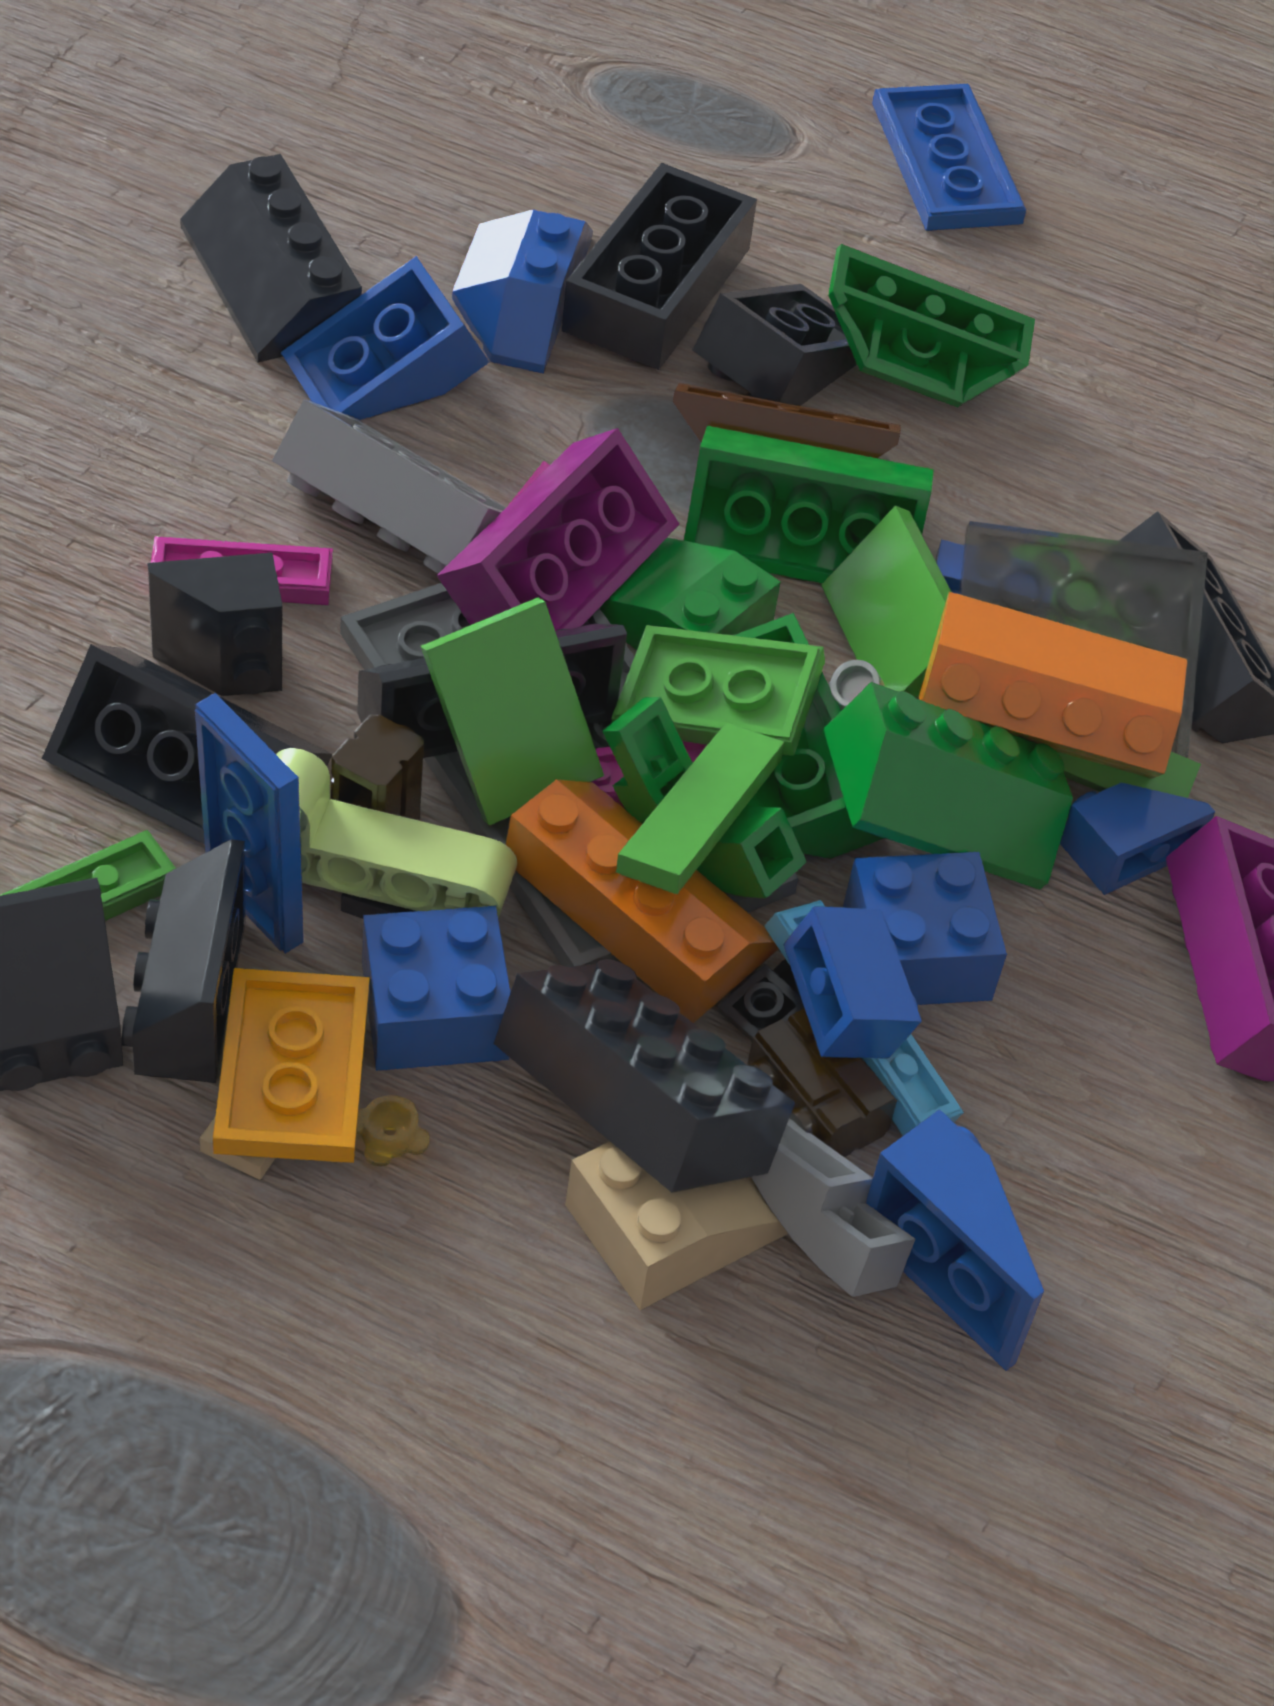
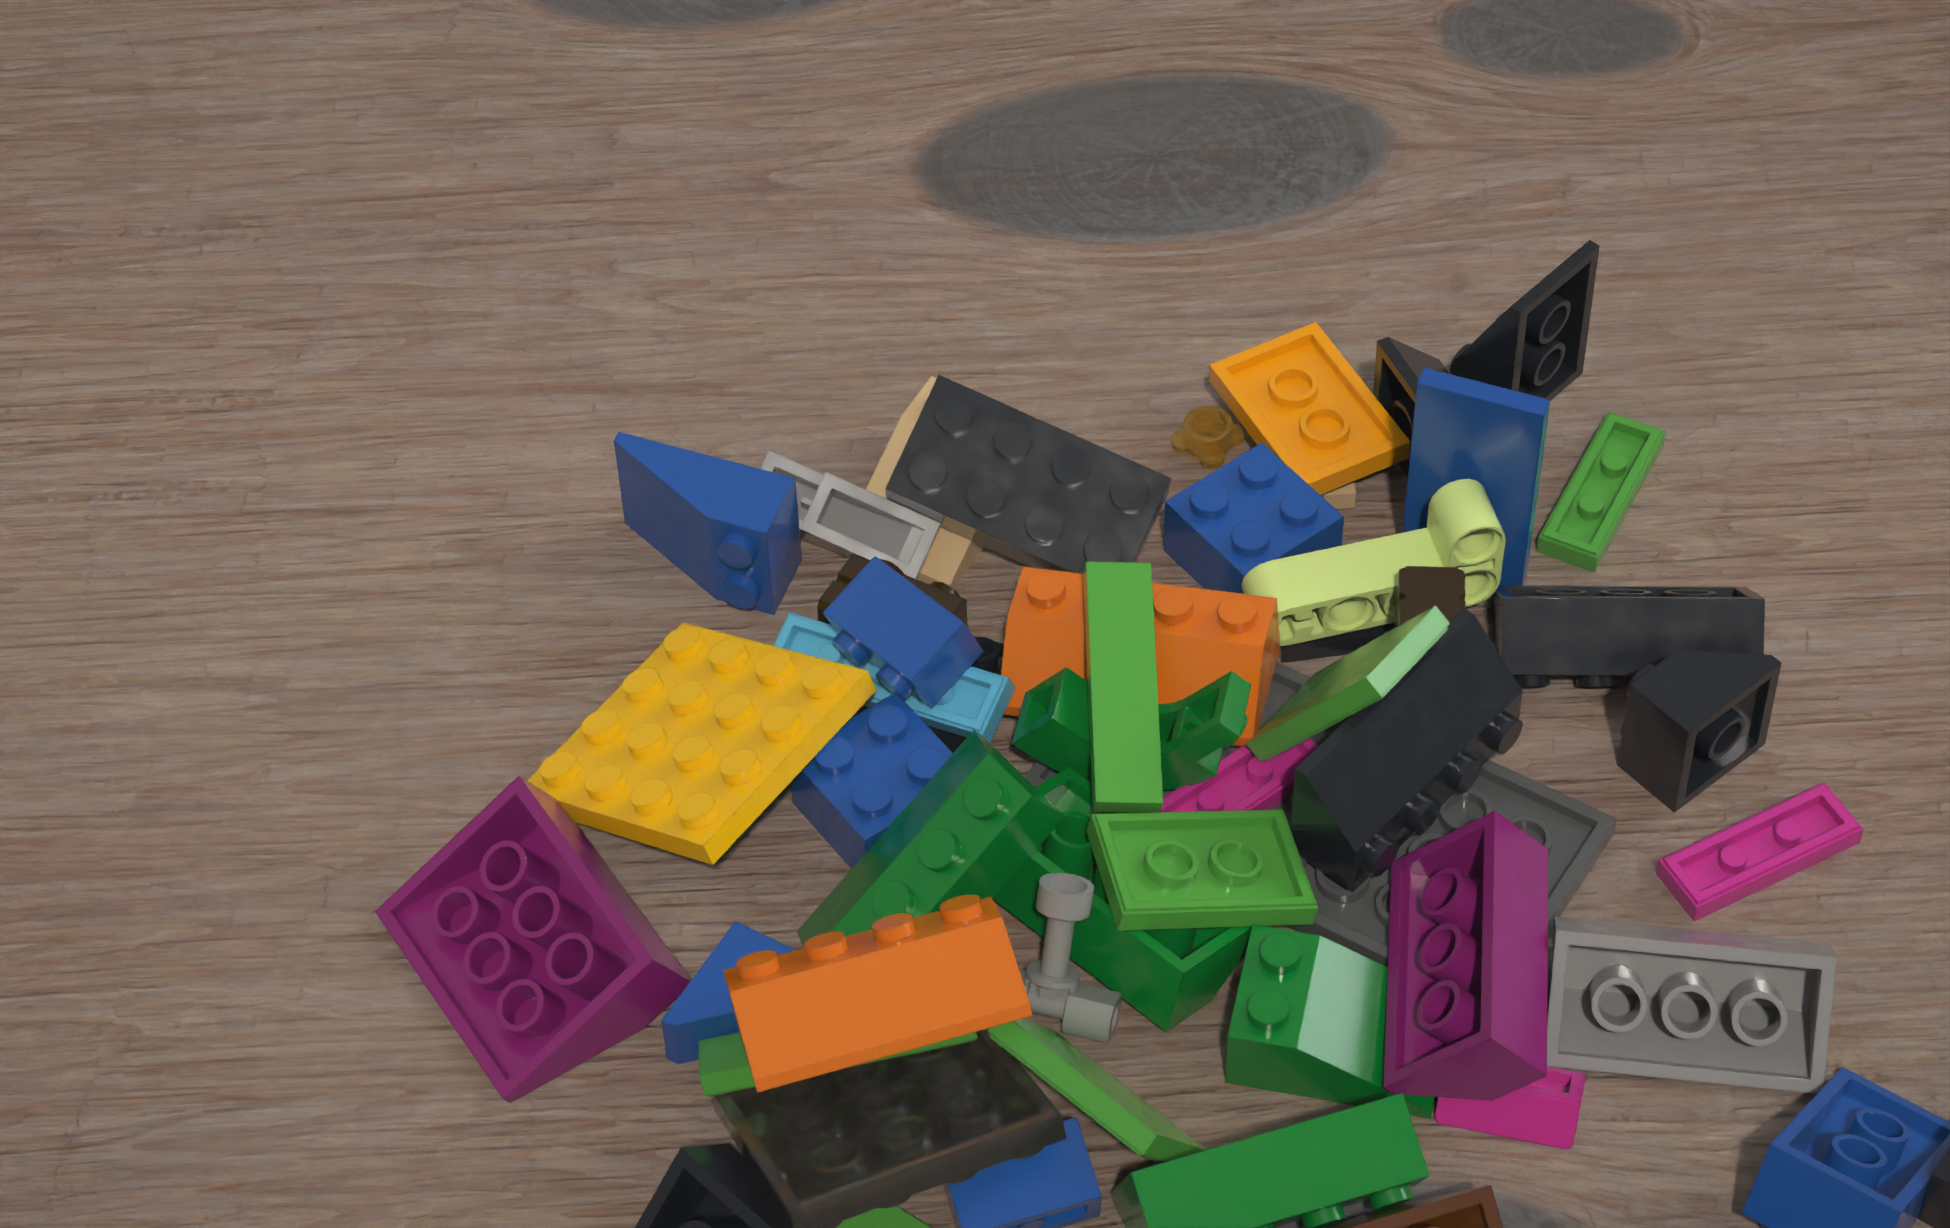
camera: 160 degrees right, 0 degrees up
none -> yellow plate [527,622,877,865]

